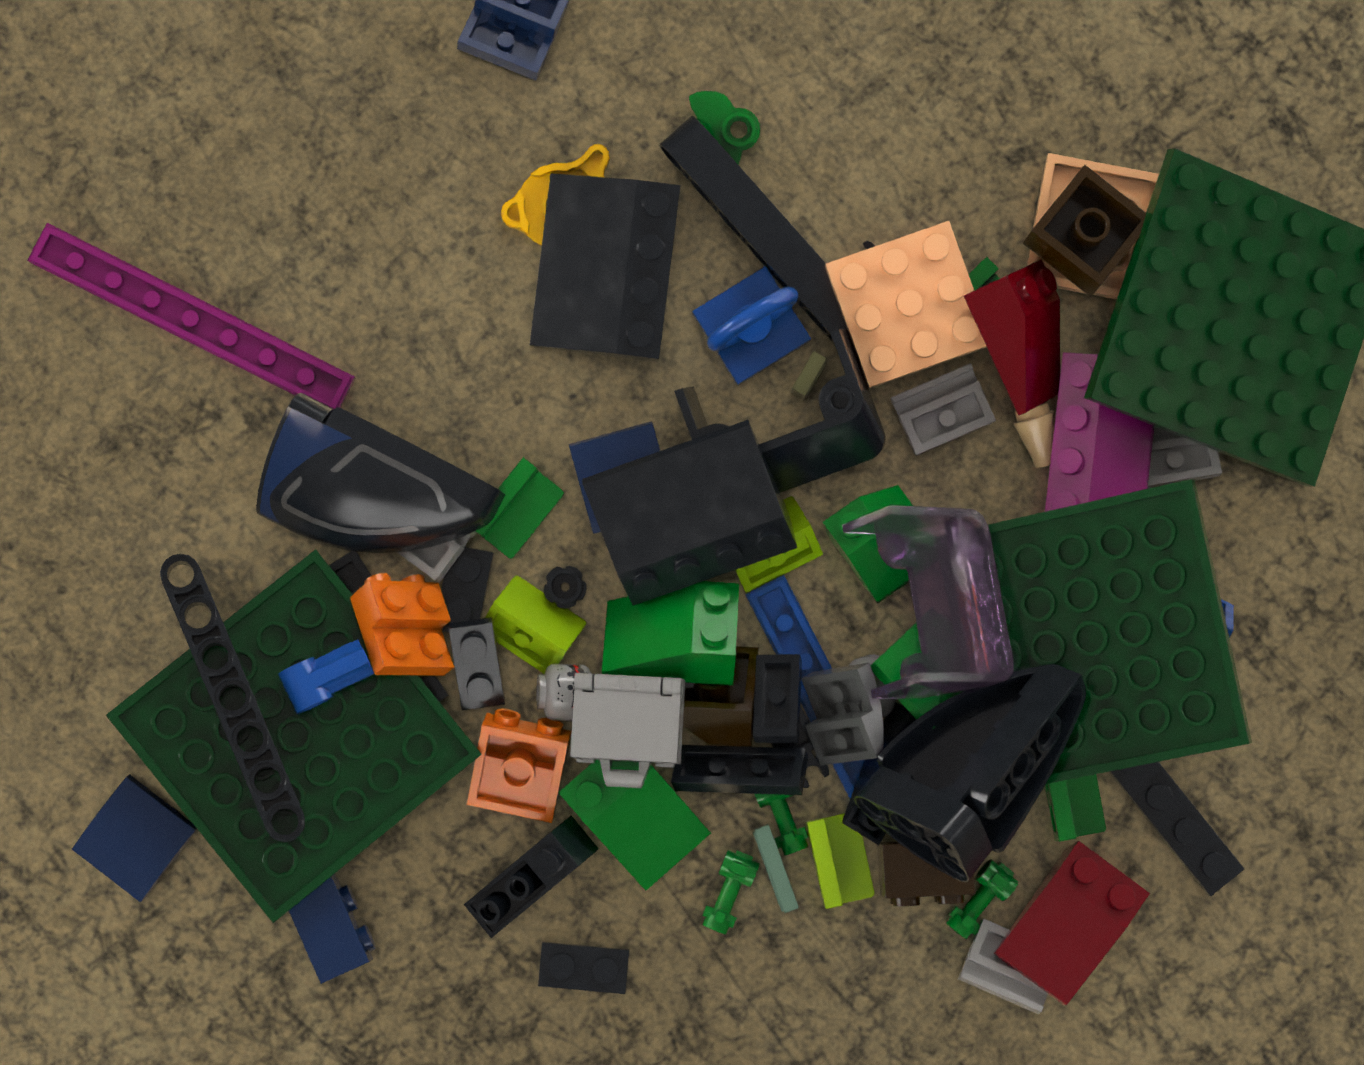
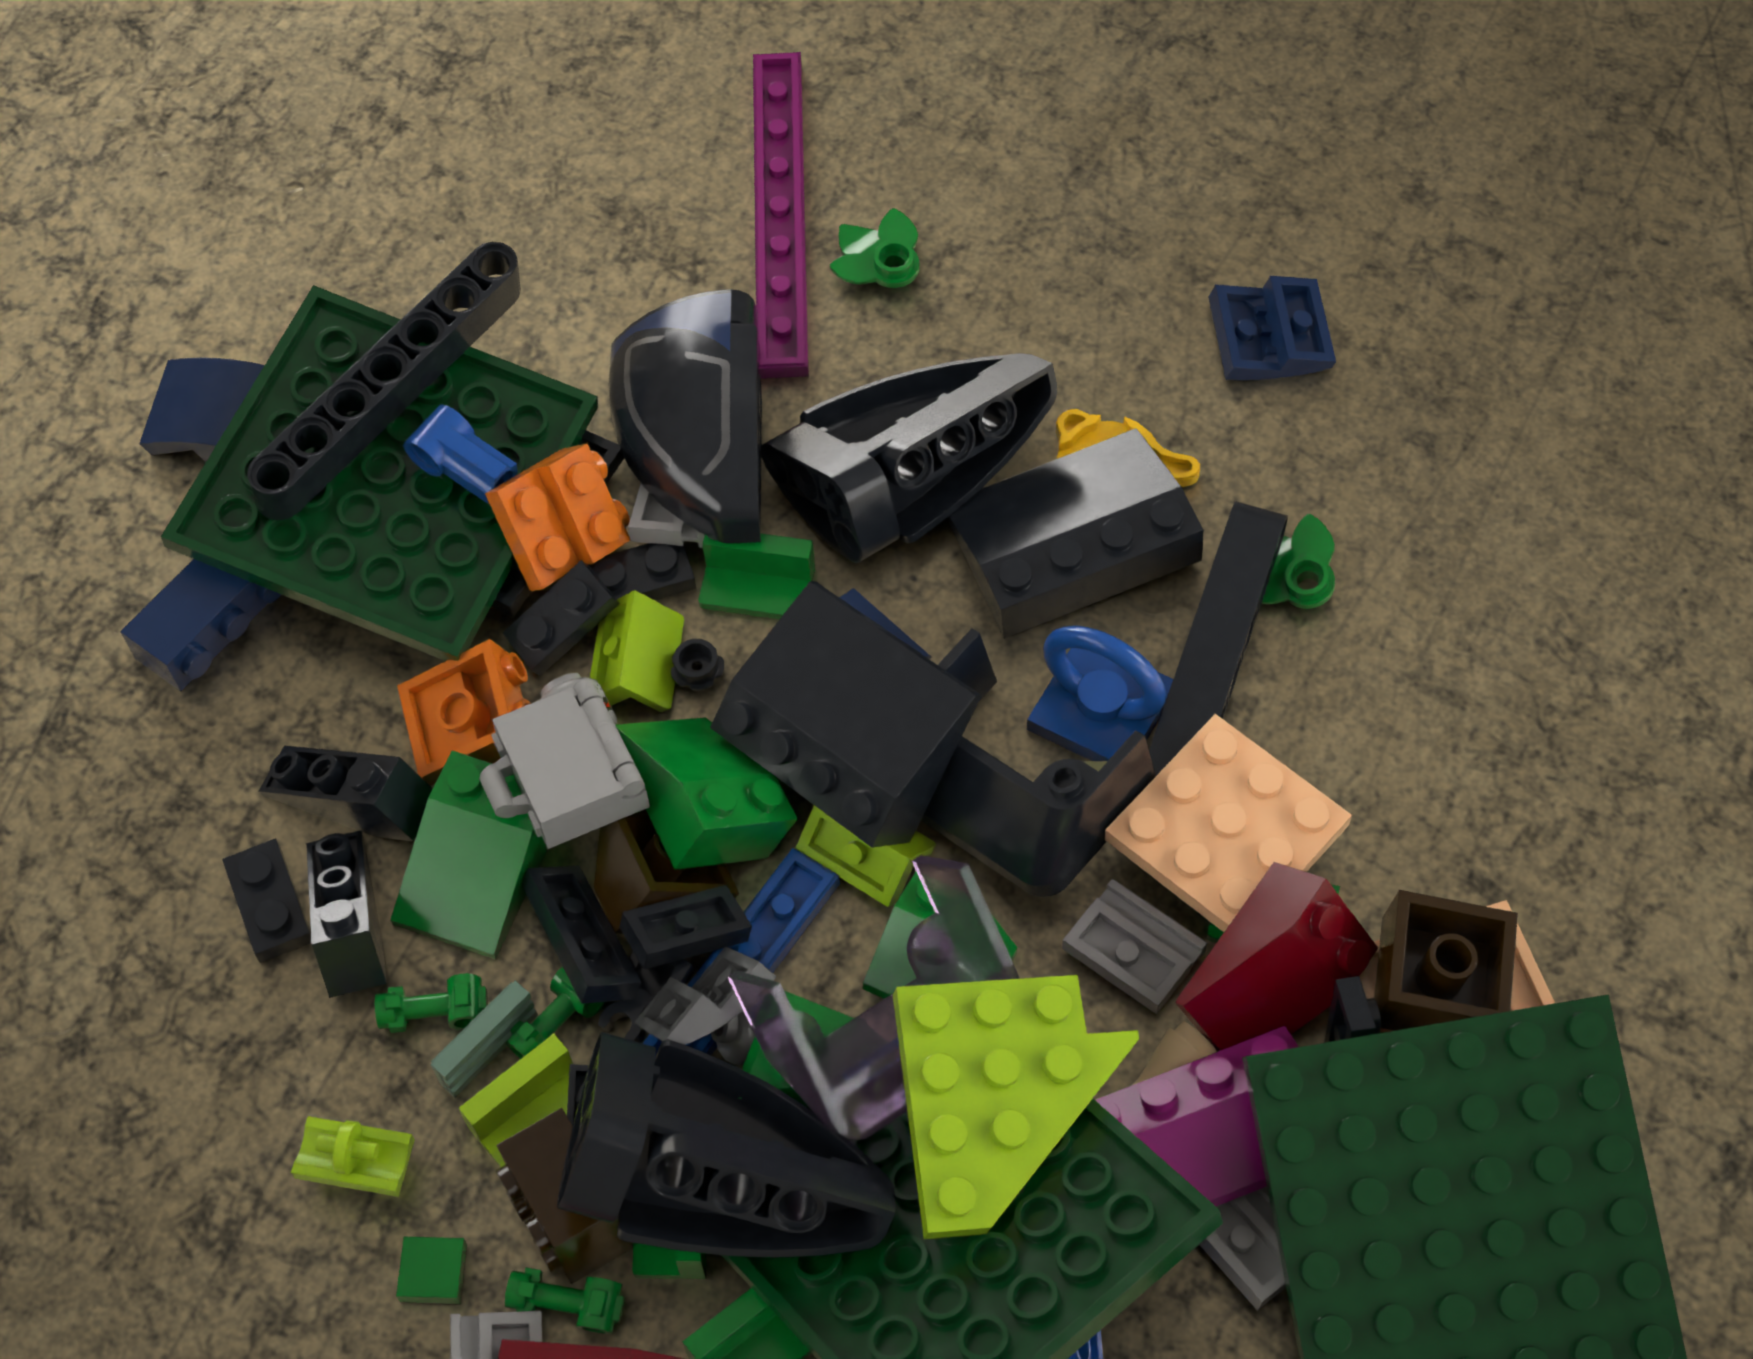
camera: 65 degrees right, 25 degrees down
none -> lime hips [291,1116,415,1197]
none -> black slope [306,830,387,998]
none -> green tile [396,1236,467,1304]
none -> black panel [761,353,1058,563]
none -> green plate [830,208,920,288]
none -> lime wing [893,975,1139,1239]
none -> black plate [1324,976,1381,1043]

